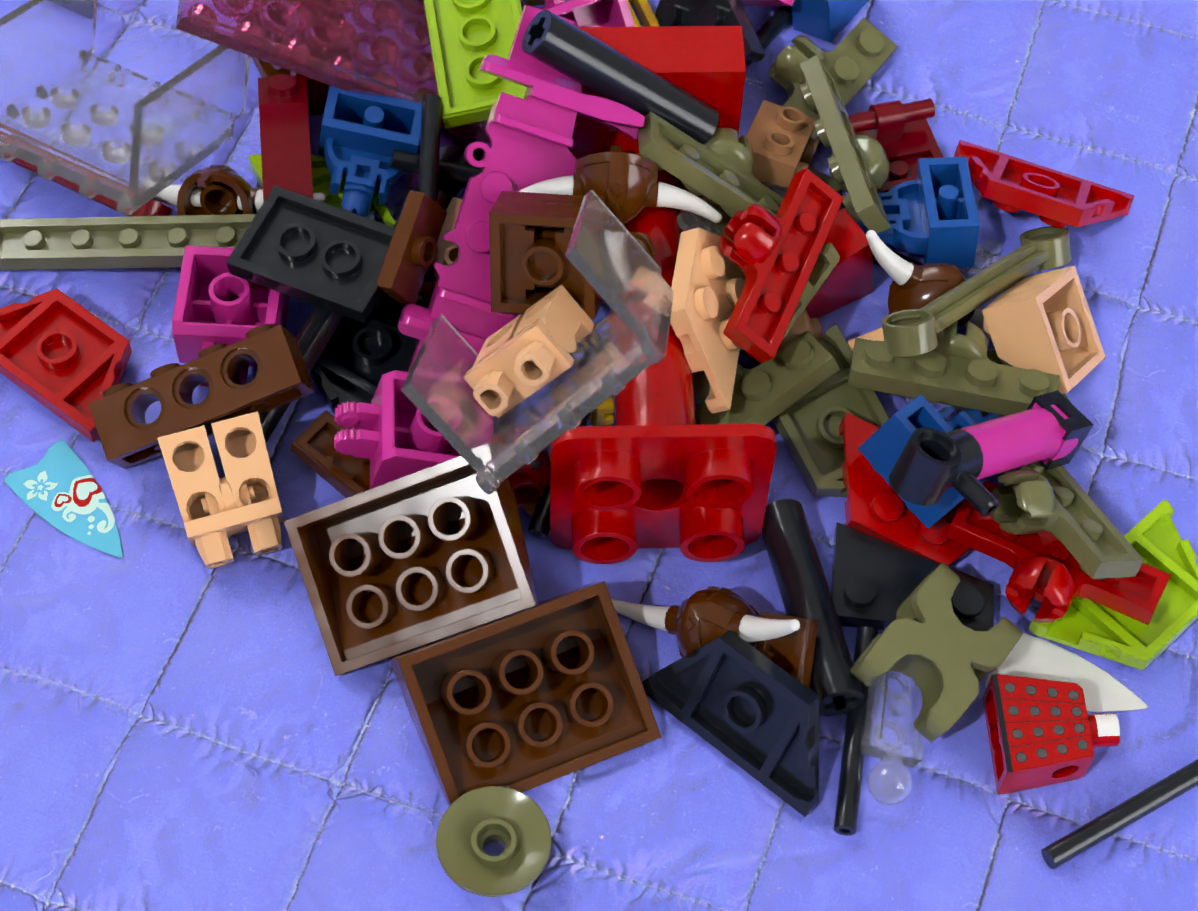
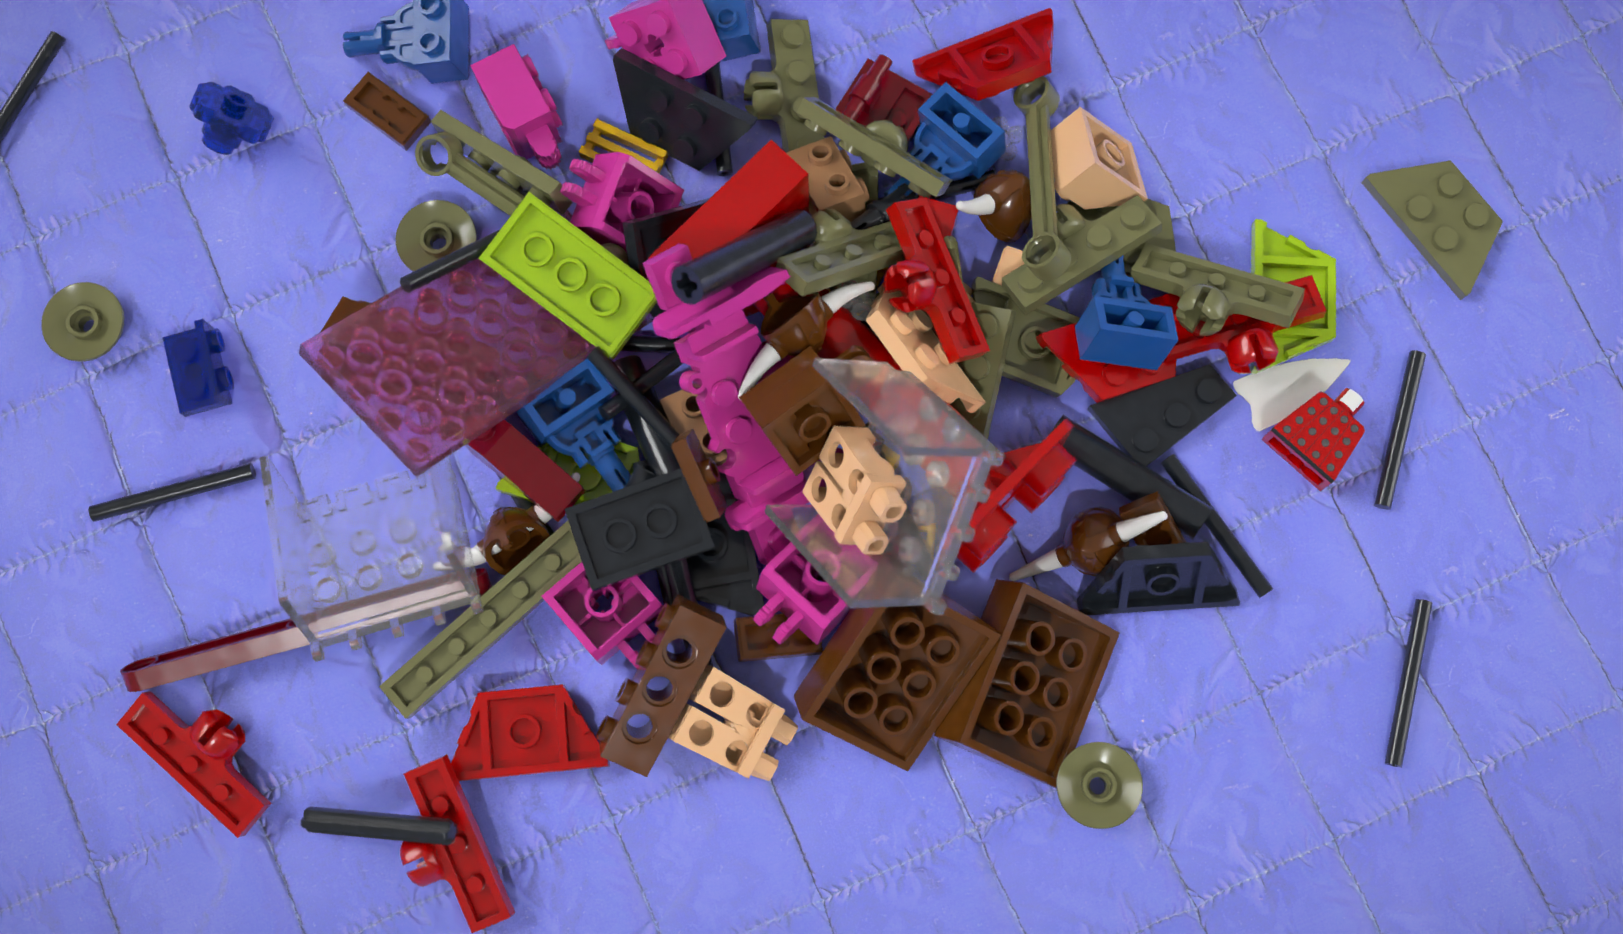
camera: 40 degrees left, 20 degrees up
medium azure sticker [4,440,123,558] -> none
olive piece [850,563,1023,743] -> none
clear plate [862,672,925,805] -> none
black piece [889,390,1094,516] -> none

